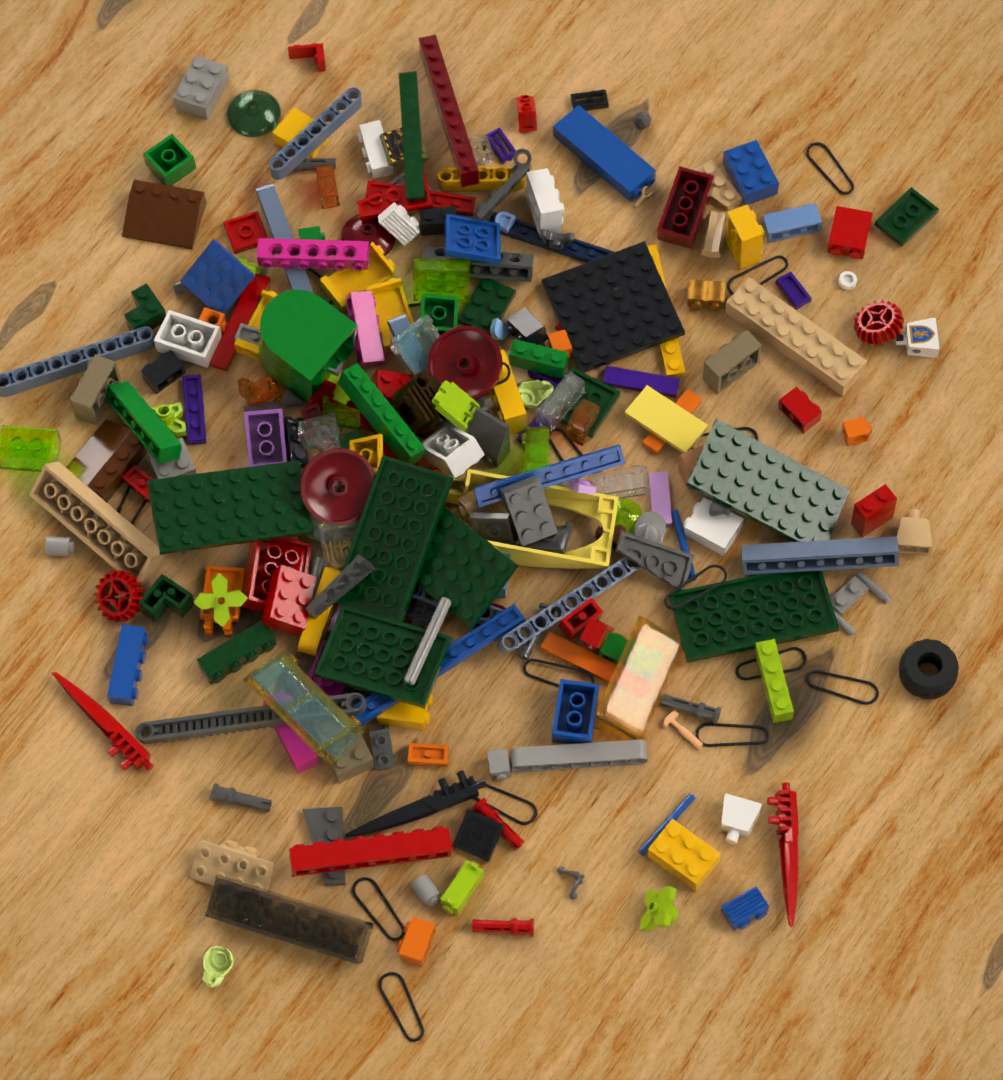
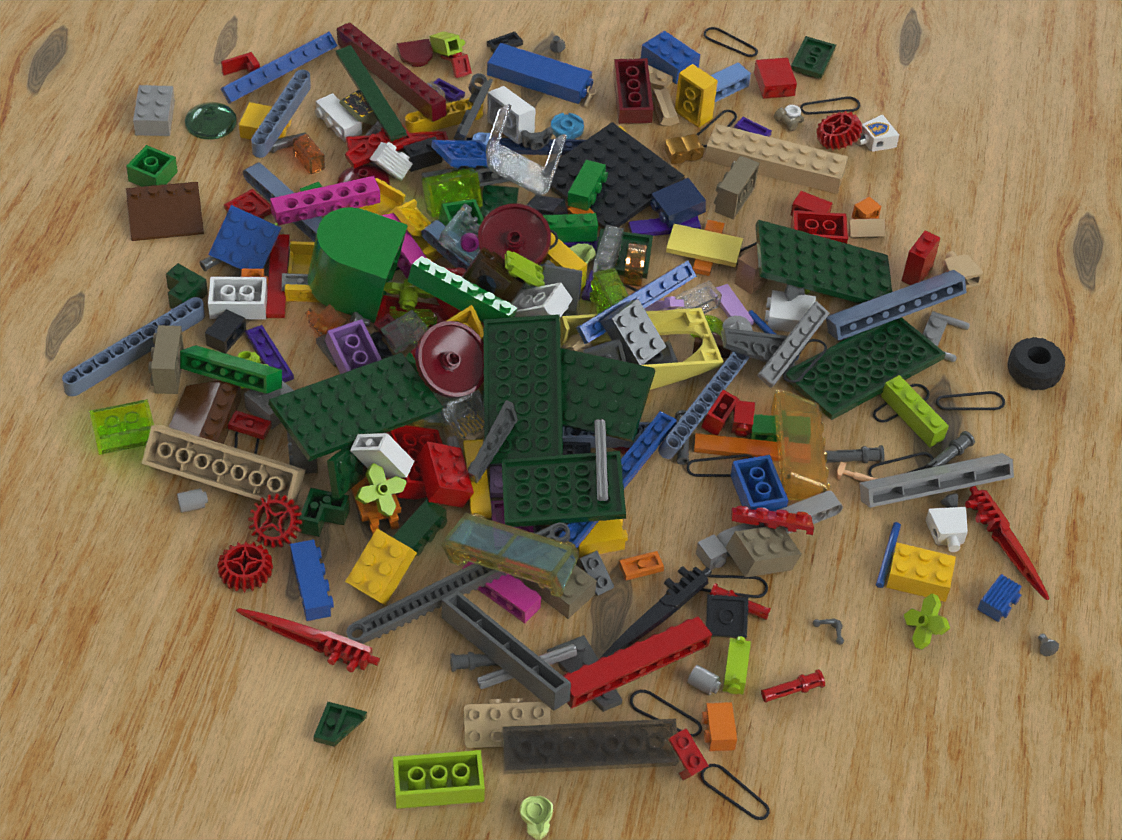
camera: 30 degrees left, 15 degrees down
none -> red gear [217,541,273,593]
none -> blue plate [221,31,338,104]
none -> dark green wing [313,701,367,747]
none -> dark green plate [327,445,368,498]
none -> yellow brick [345,529,417,606]
none -> white brick [350,433,414,478]
none -> yellow tile [392,206,430,237]
none -> lime brick [393,750,485,809]
none -> dark red tile [397,39,433,67]
none -> lime brick [429,31,465,56]
none -> dark grey brick [441,590,571,711]
none -> magenta tile [460,233,479,252]
none -> light grey axle [477,644,577,689]
none -> clear windscreen [486,104,567,195]
none -> dark azure tile [550,113,584,139]
none -> green brick [568,160,608,211]
none -> dark blue brick [650,178,706,228]
none -> red bracket [668,728,709,780]
none -> dark tan brick [725,526,802,578]
none -> red wing [731,506,814,535]
none -> light grey tile [757,301,830,388]
none -> dark tan piece [774,108,804,131]
none -> red brick [791,210,848,244]
none -> black piece [800,96,861,115]
none -> tan tile [849,219,885,237]
none -> light grey brick [859,453,1014,508]
none -> dark grey pin [926,431,975,469]
none -> dark grey rock [940,493,958,508]
none -> dark grey rock [1038,634,1059,656]

